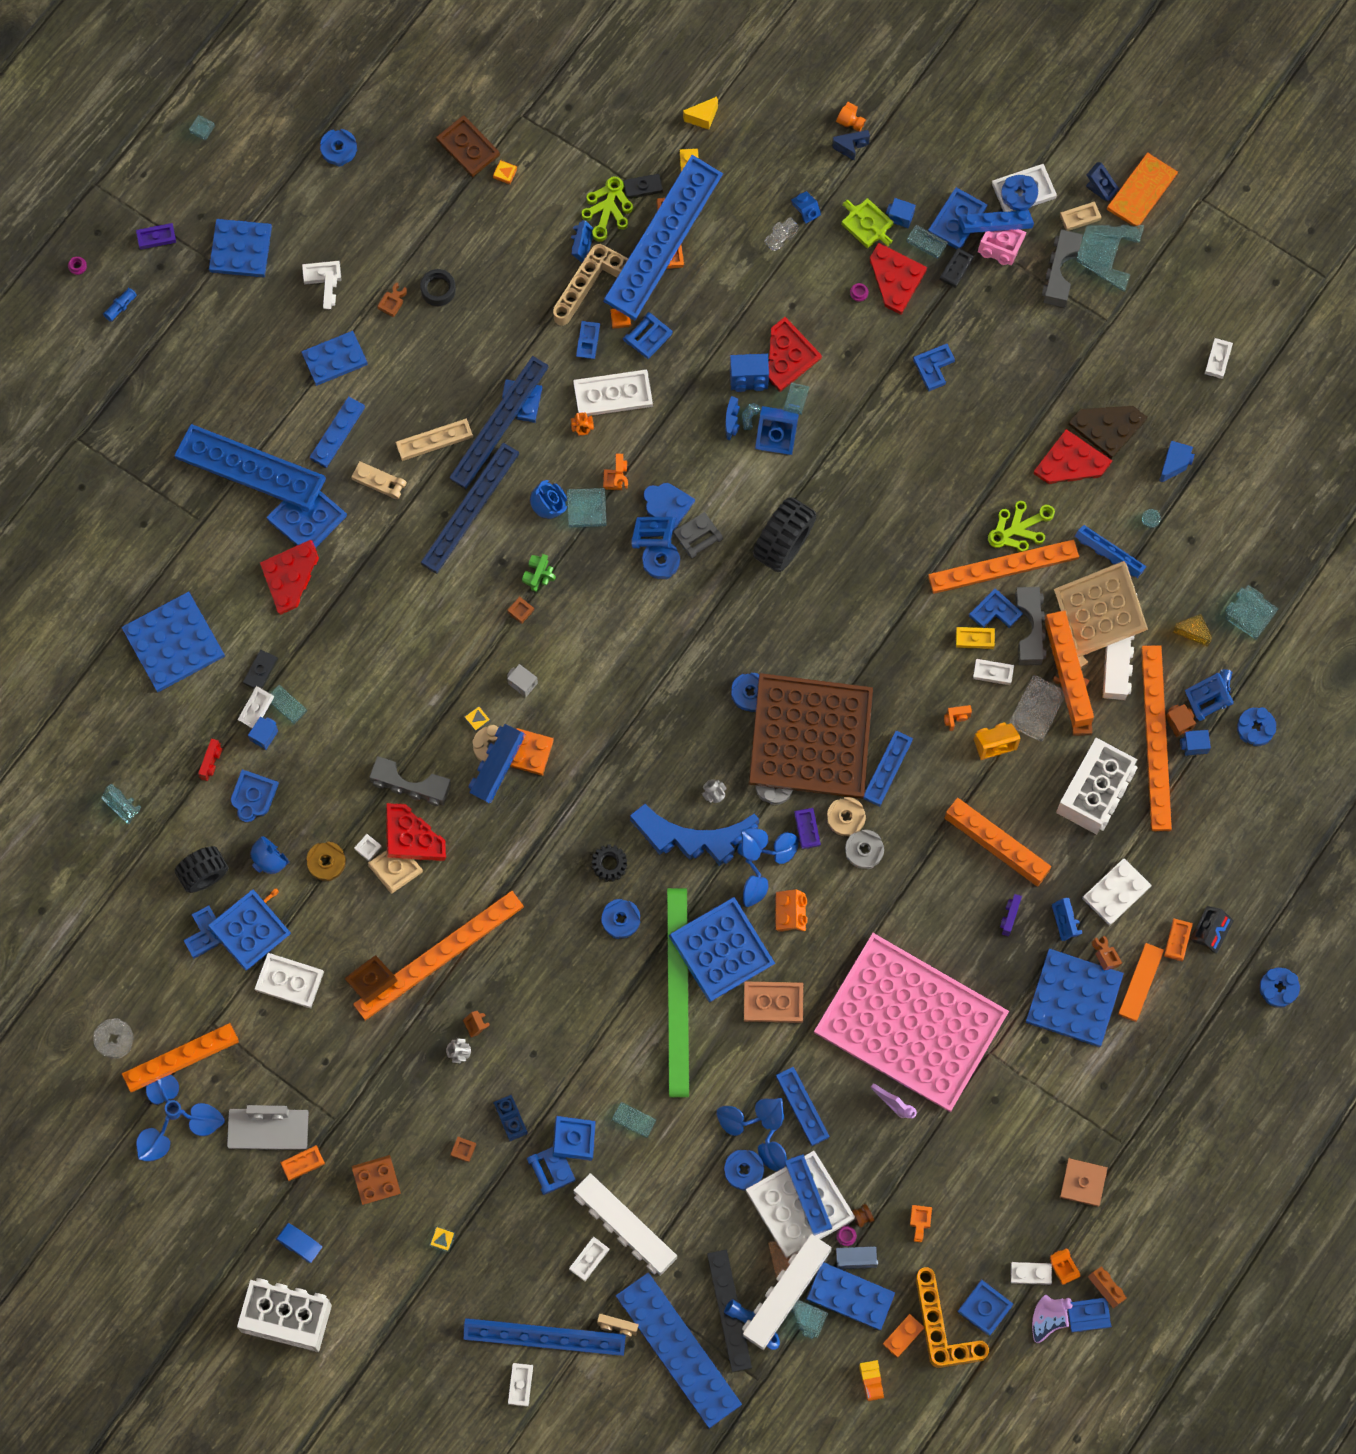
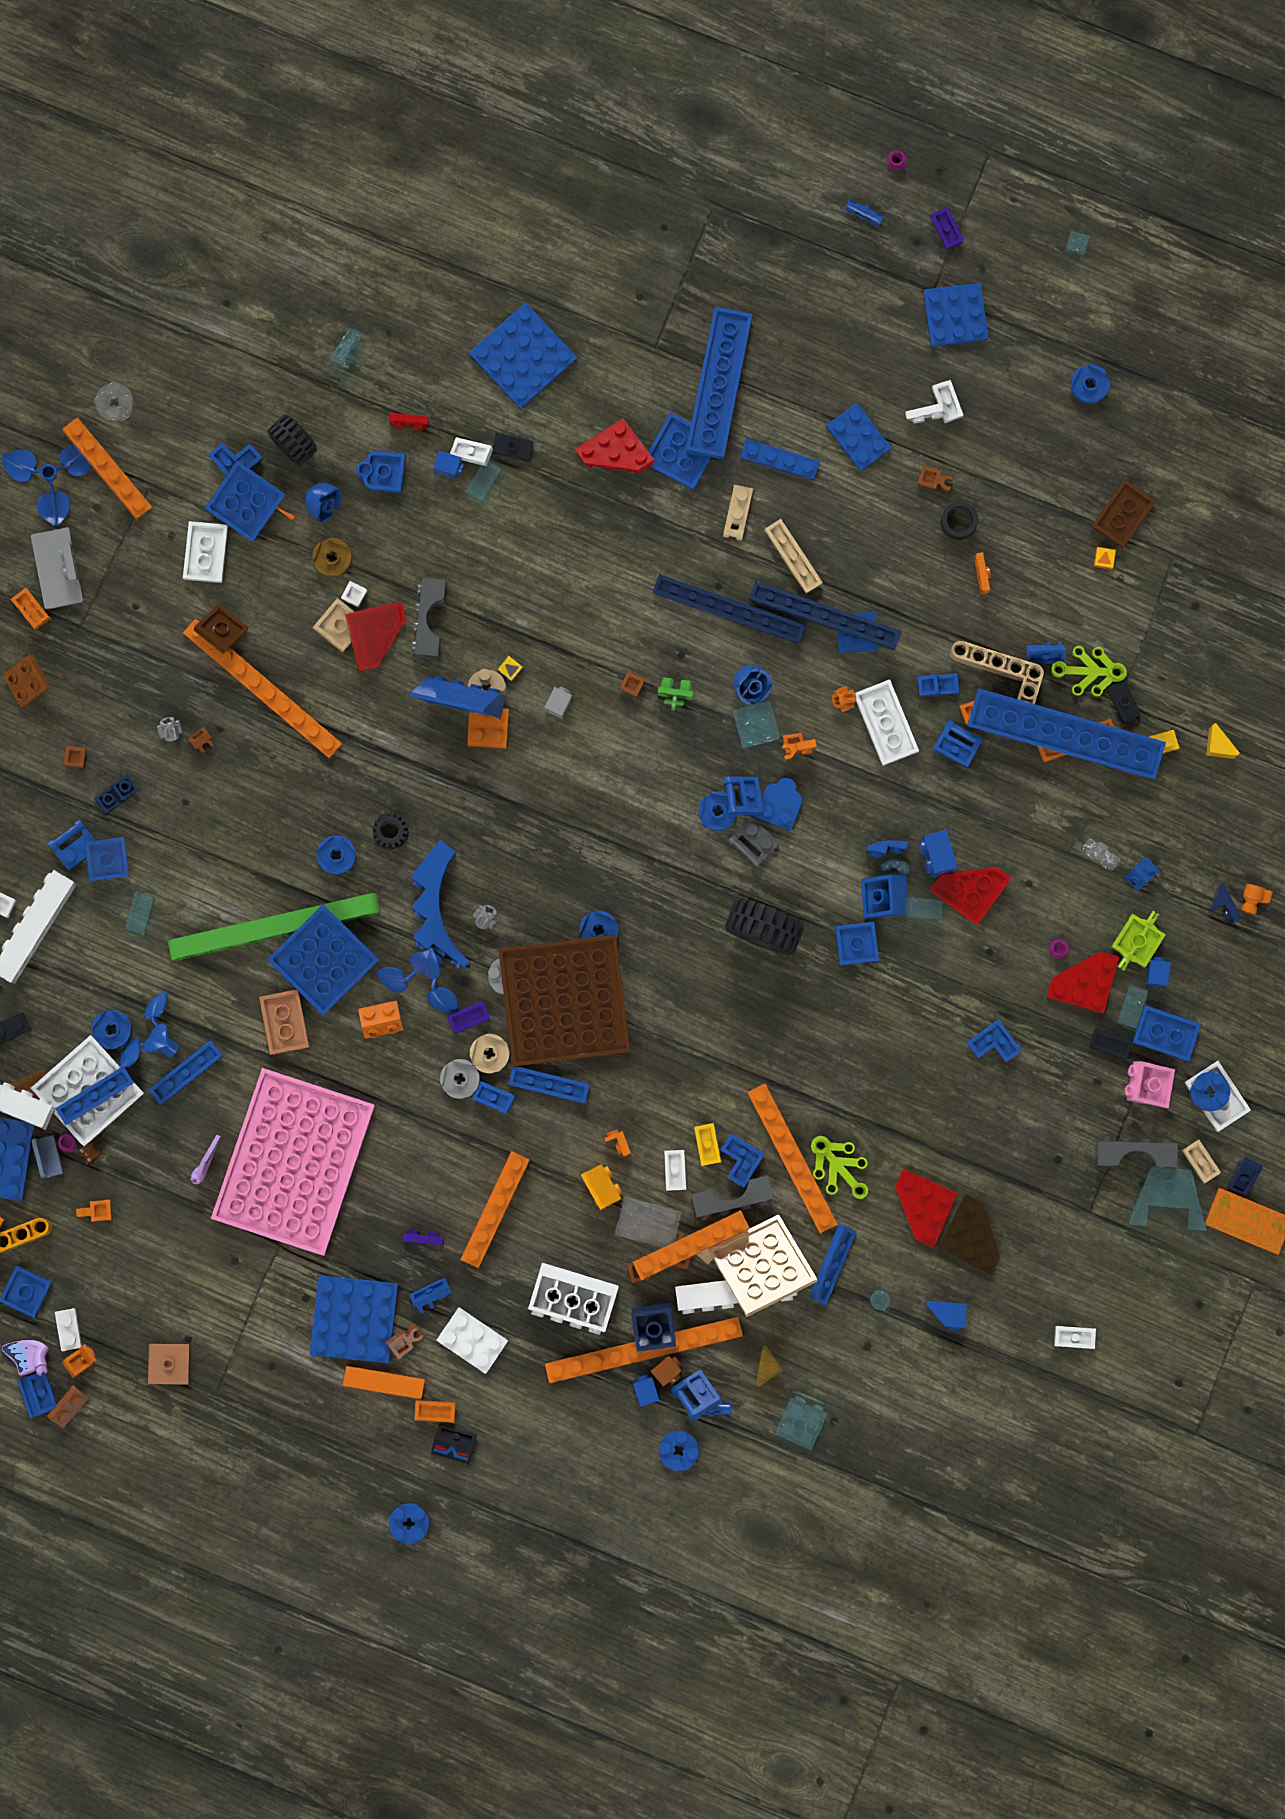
camera: 75 degrees right, 10 degrees up
blue plate [958,210,1034,233] -> none
none -> blue plate [472,1081,515,1114]
none -> dark blue slope [631,1302,676,1352]
none -> blue plate [835,922,879,966]
none -> orange plate [974,552,991,595]

